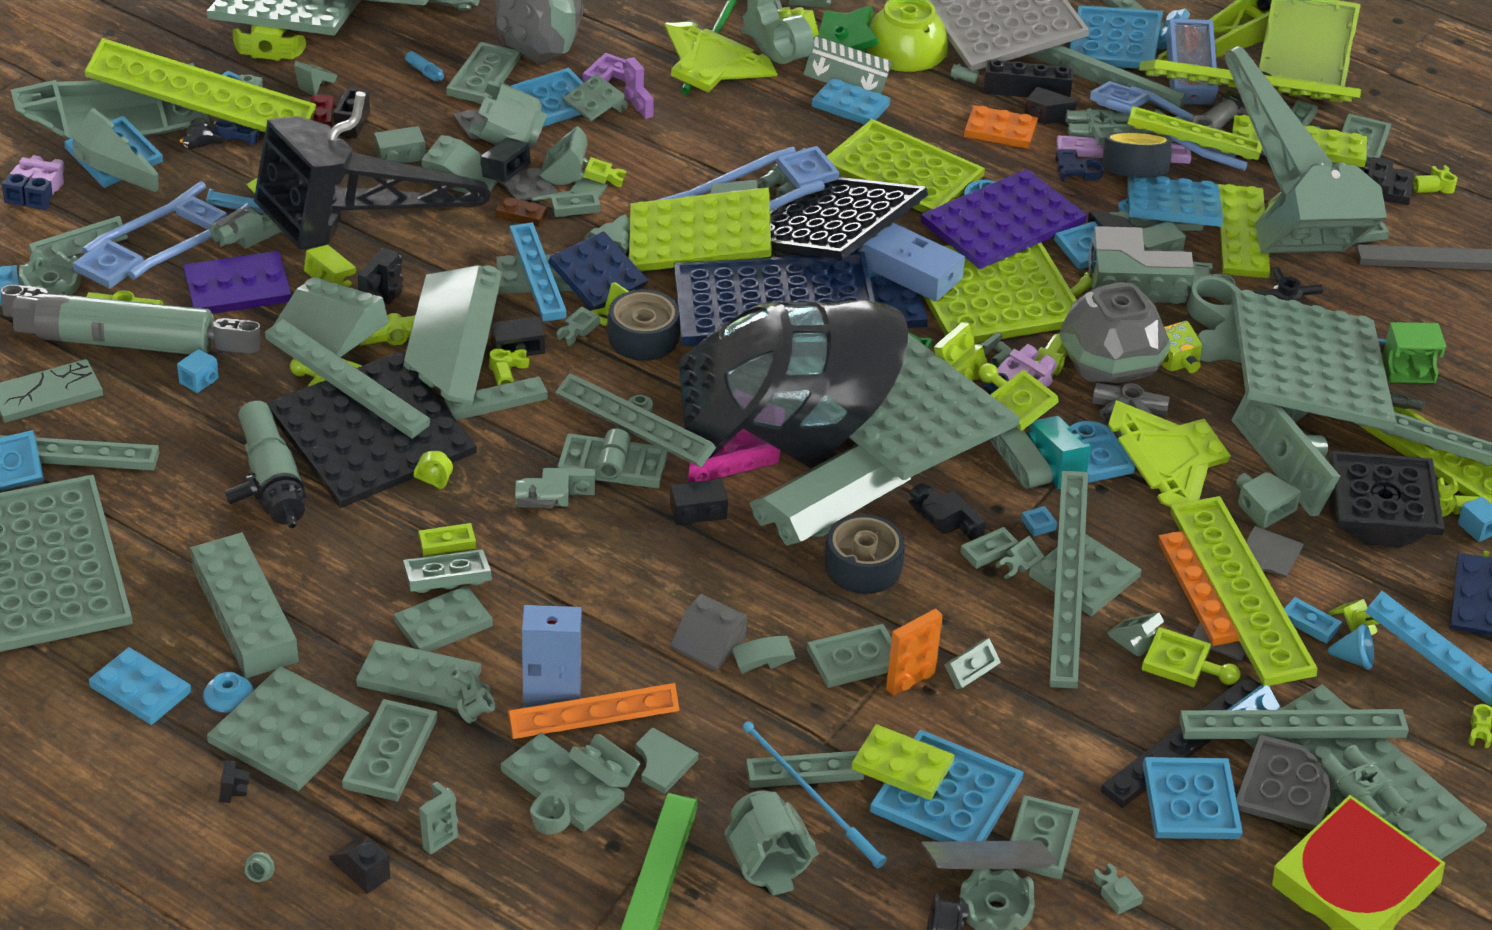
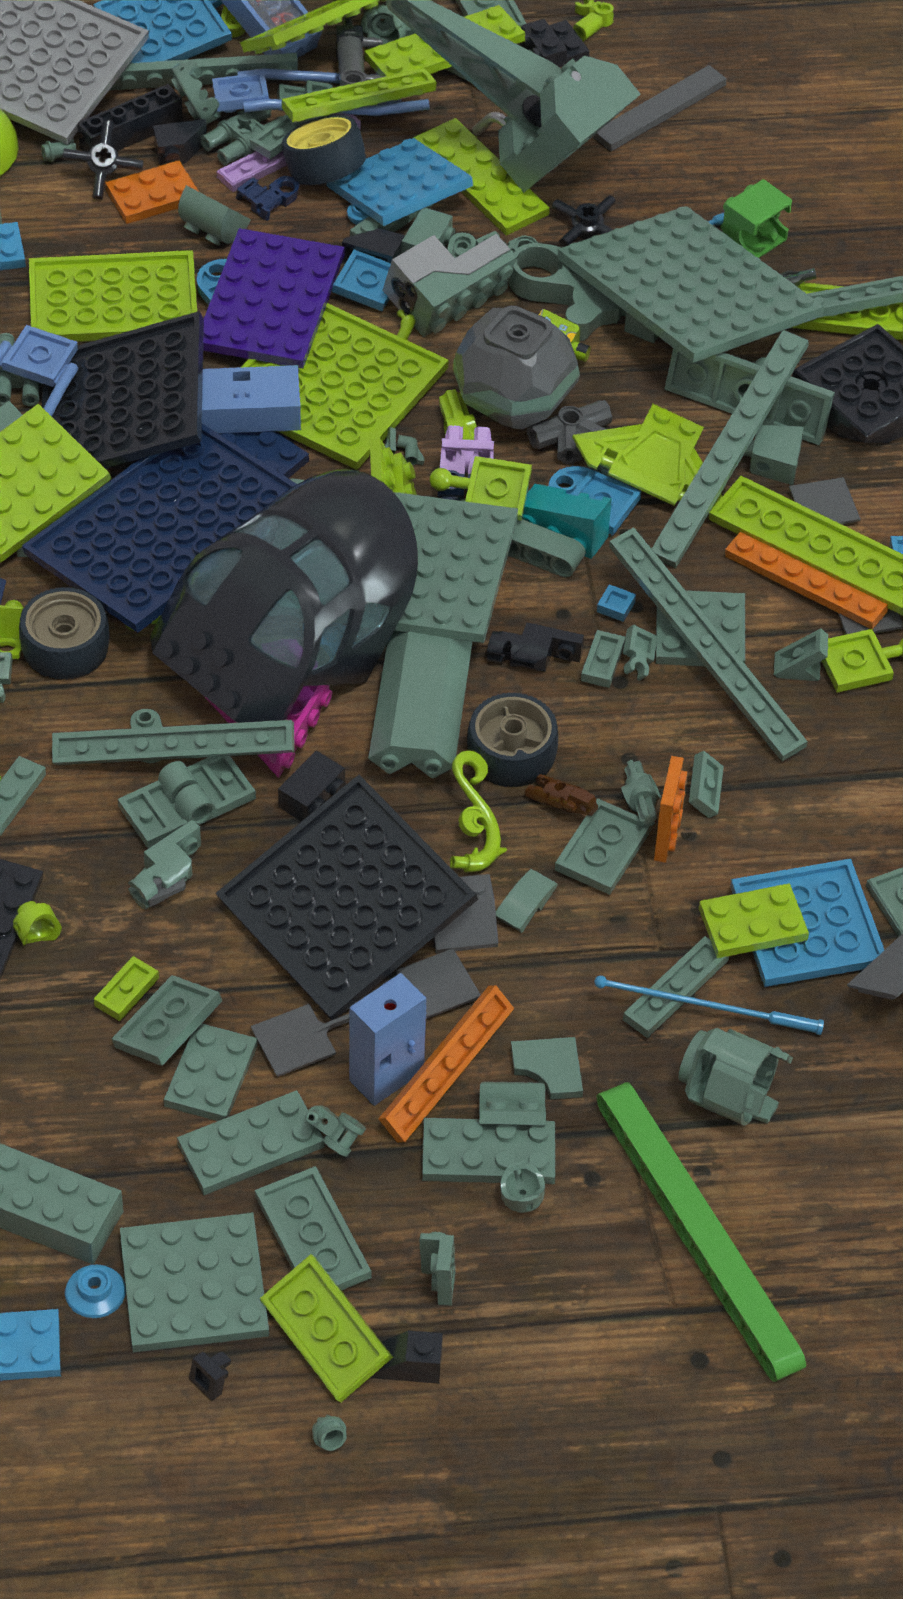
camera: 40 degrees left, 10 degrees up
none -> black bar [62,120,144,200]
none -> sand green plate [171,59,222,125]
none -> sand green brick [178,185,251,246]
none -> black plate [215,774,478,1020]
none -> dark grey hinge [250,948,481,1077]
none -> lime tile [259,1254,393,1403]
none -> lime plant [450,750,507,872]
none -> reddish brown hinge [524,774,598,816]
none -> sand green plate [652,330,808,568]

